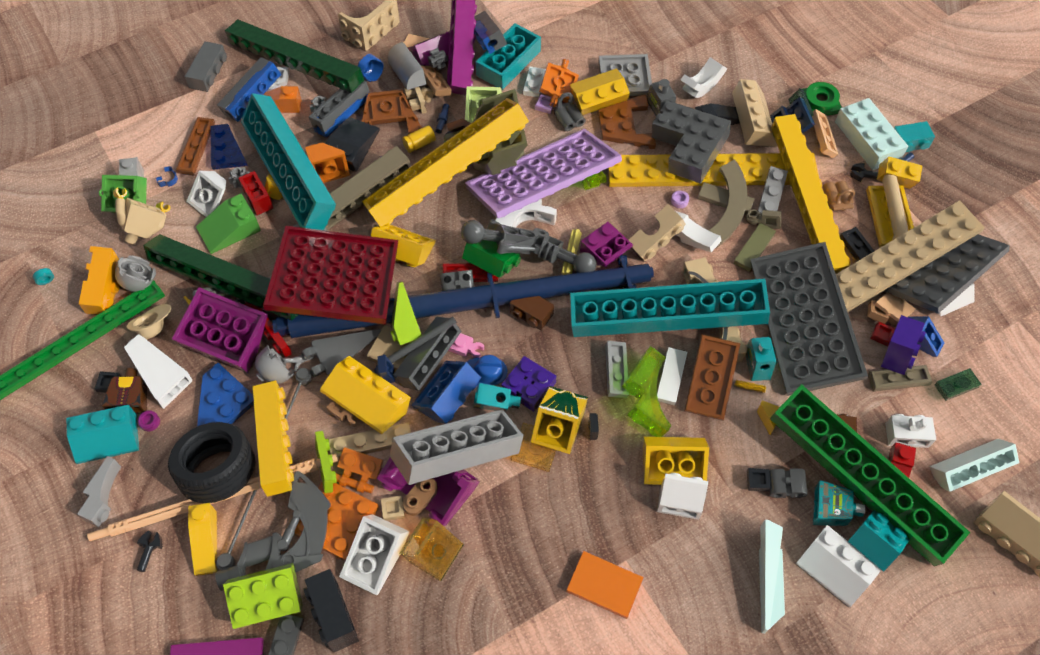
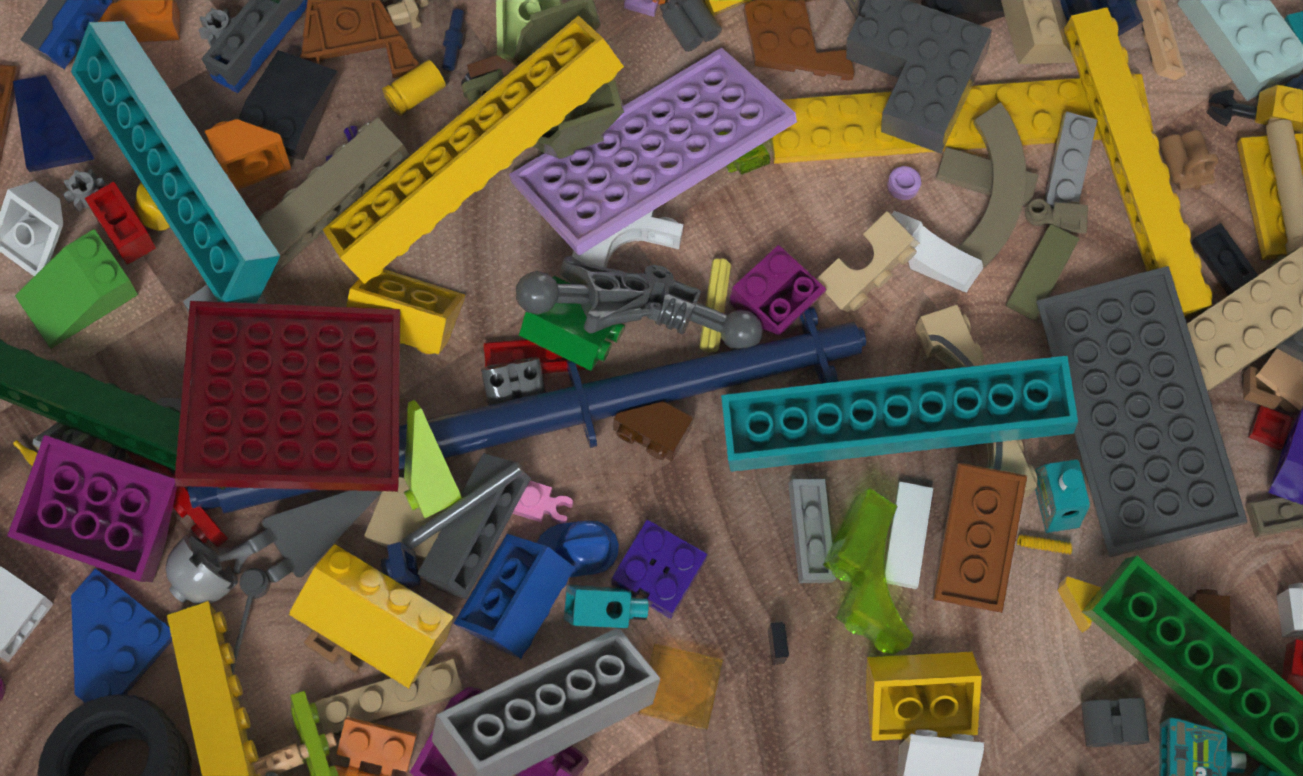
camera: 10 degrees left, 10 degrees up
yellow slope [531,386,588,454] -> none
black plate [747,468,771,491] -> none

